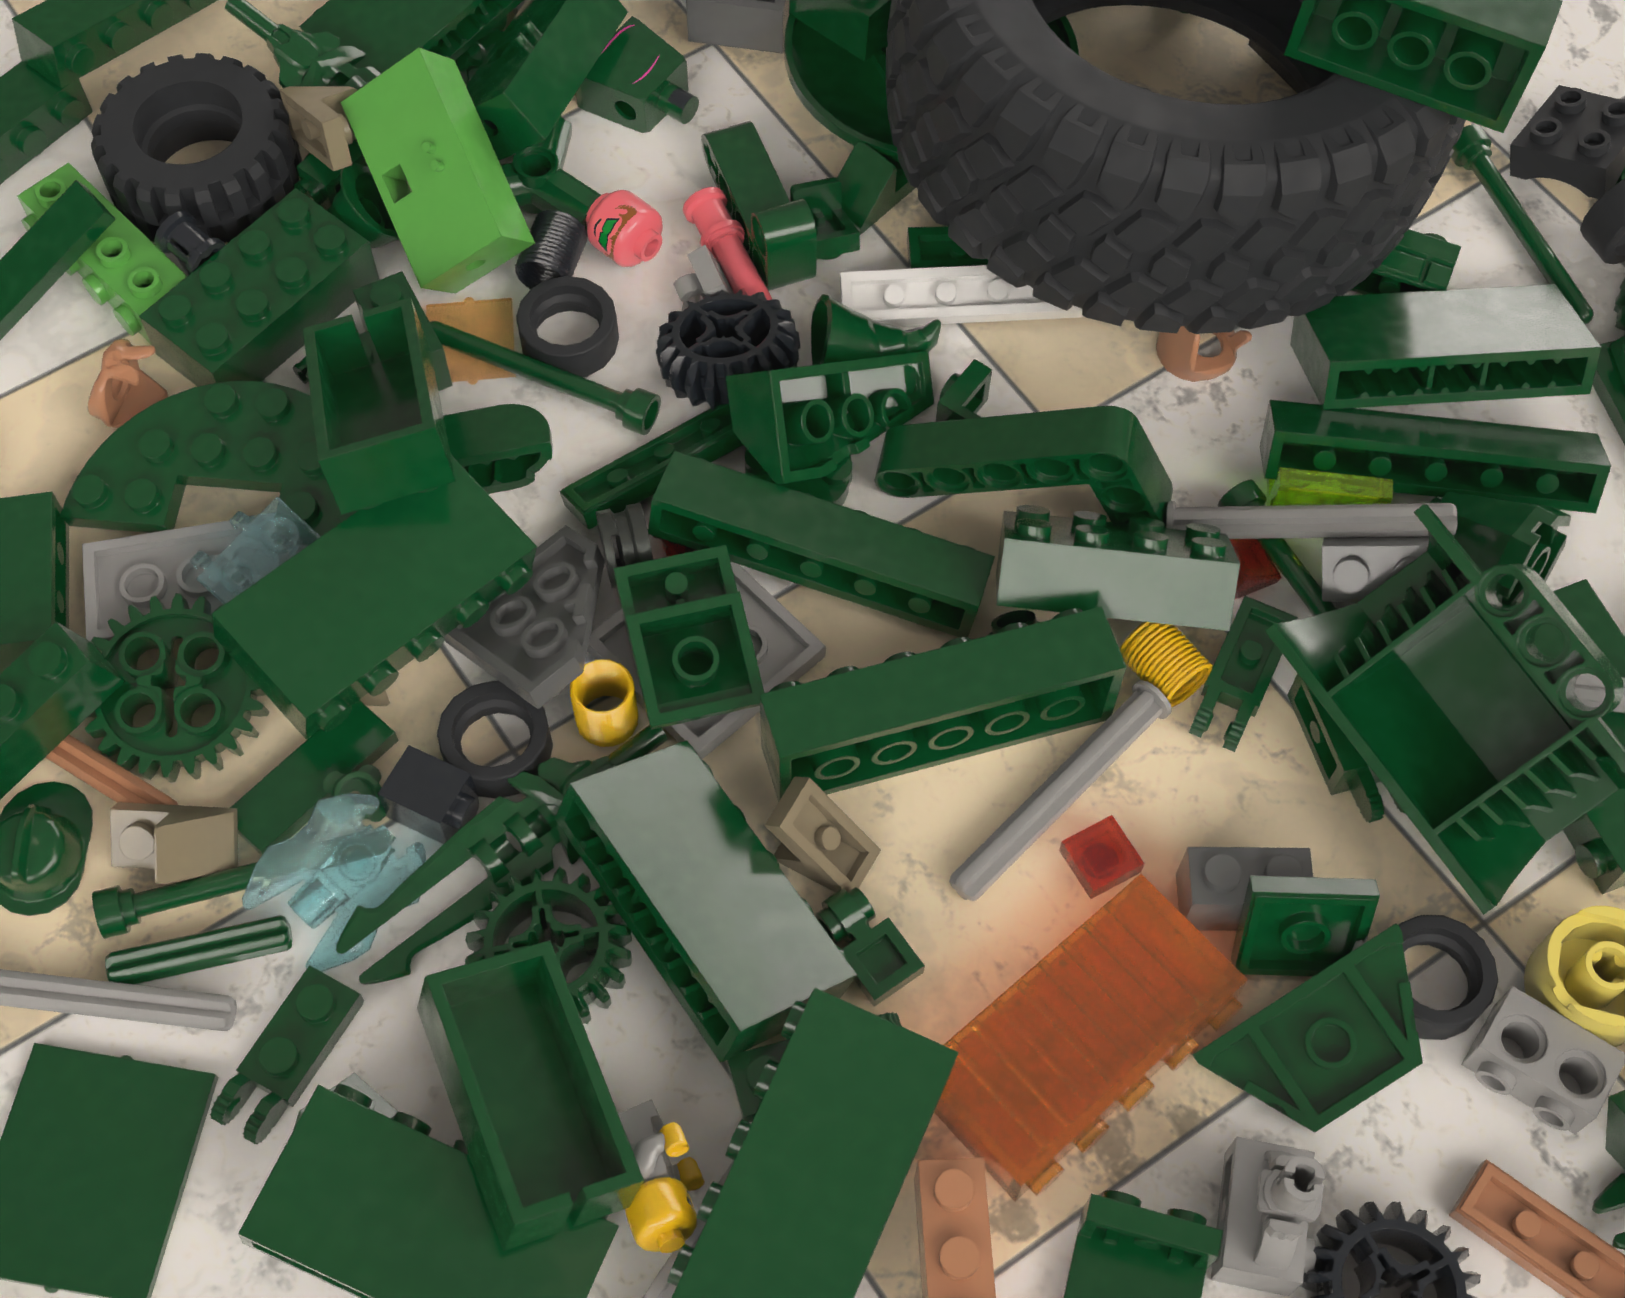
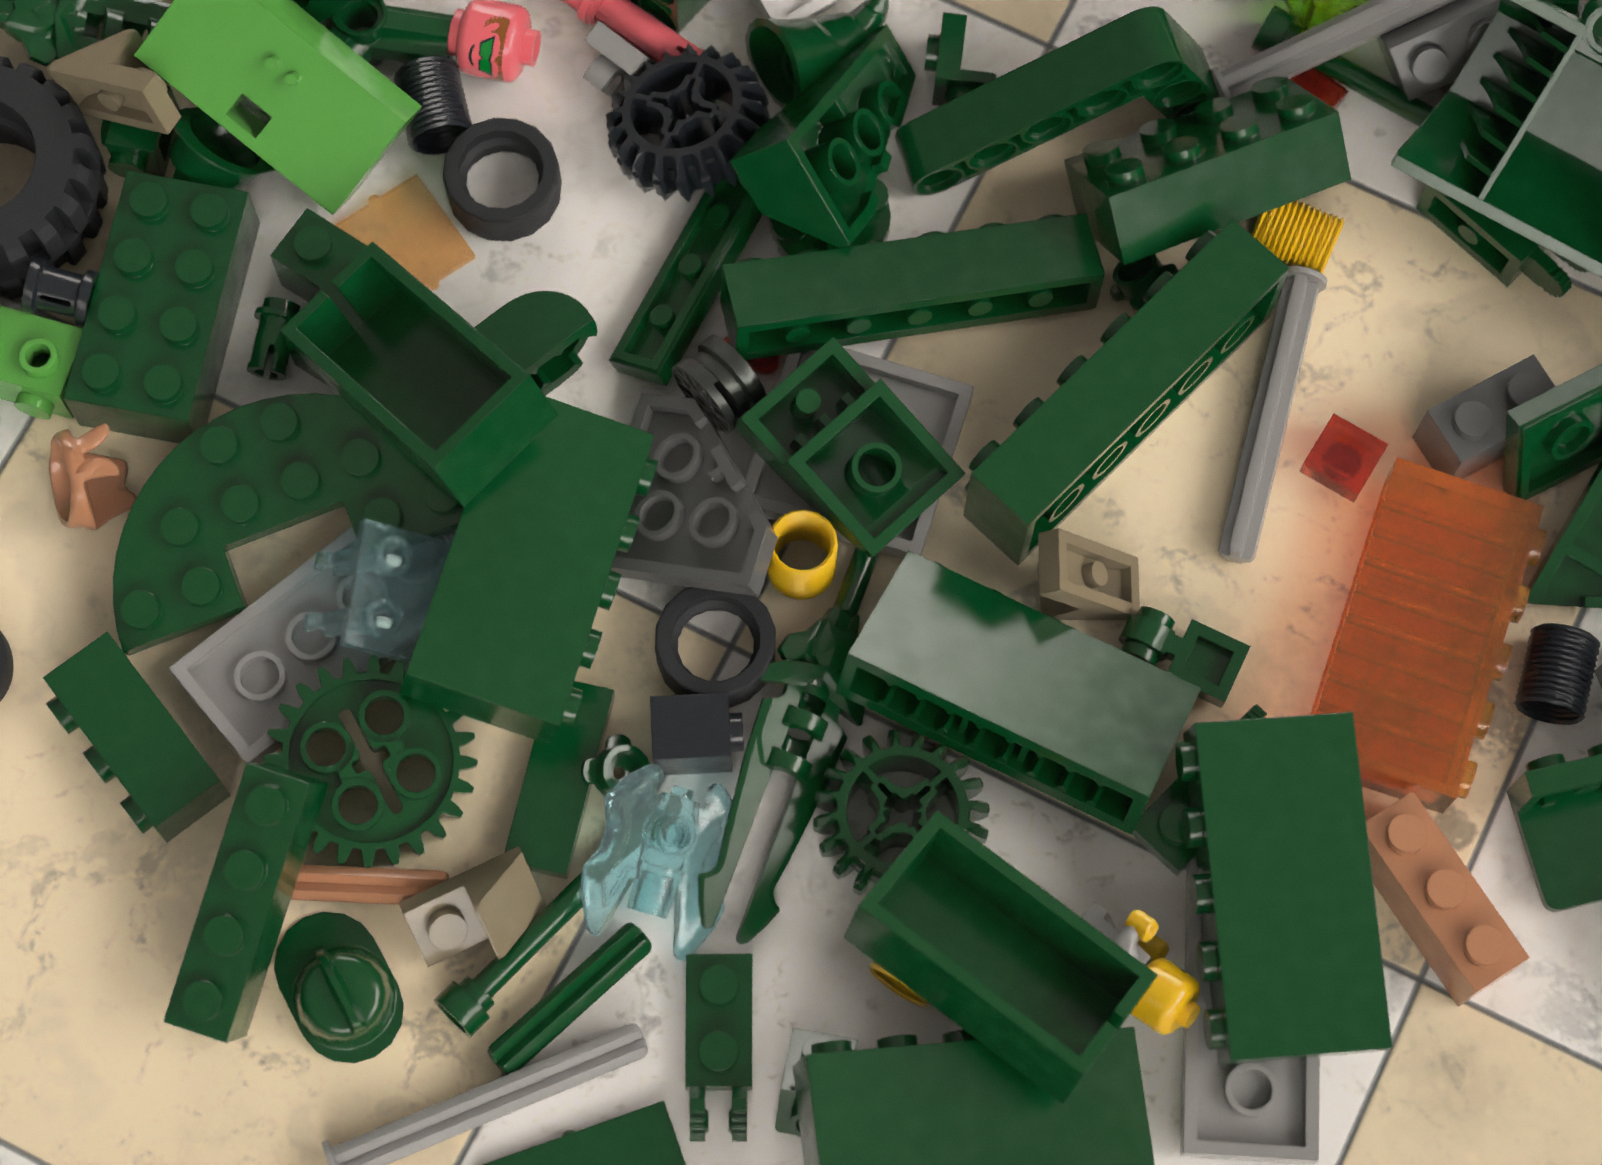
camera: 30 degrees left, 10 degrees up
dark green piece [430,321,661,435] -> none
dark green hinge [1189,595,1298,752] -> none
none -> black piece [1514,623,1601,725]

